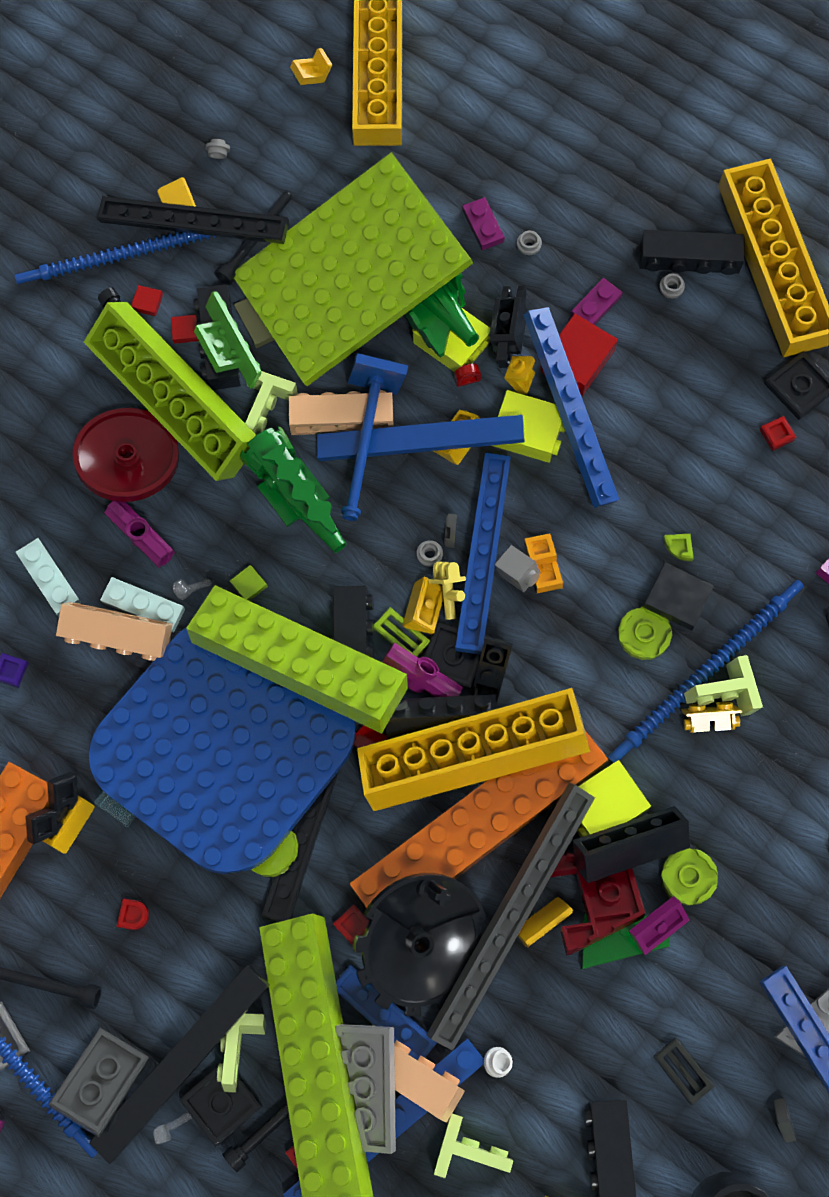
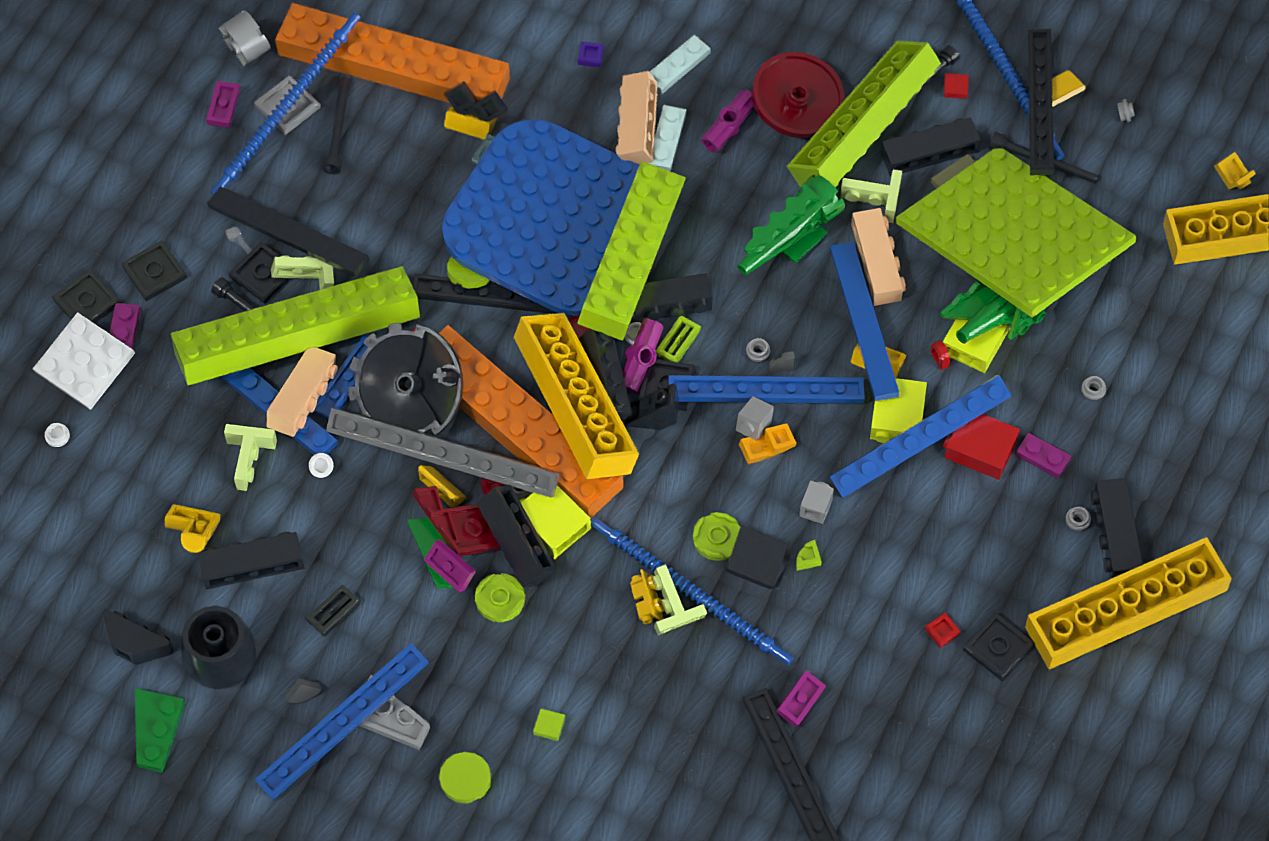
camera: 80 degrees right, 10 degrees down
dark grey tile [49,1028,149,1137] -> none
red tile [116,898,149,930] -> none
red tile [171,315,199,344] -> none
clear hand [172,579,211,599] -> none
bright green bracket [194,291,261,389] -> none
lime tile [230,565,268,601] -> none
light grey wing [335,1024,396,1154] -> none
blue tile [341,353,408,521] -> none
yellow slope [402,576,443,634] -> none
light yellow arm [428,562,466,620] -> none
magenta plate [462,197,505,250] -> none
black hinge [490,286,528,368] -> none
yellow bracket [504,356,535,394] -> none
none -> light grey brick [800,480,834,524]

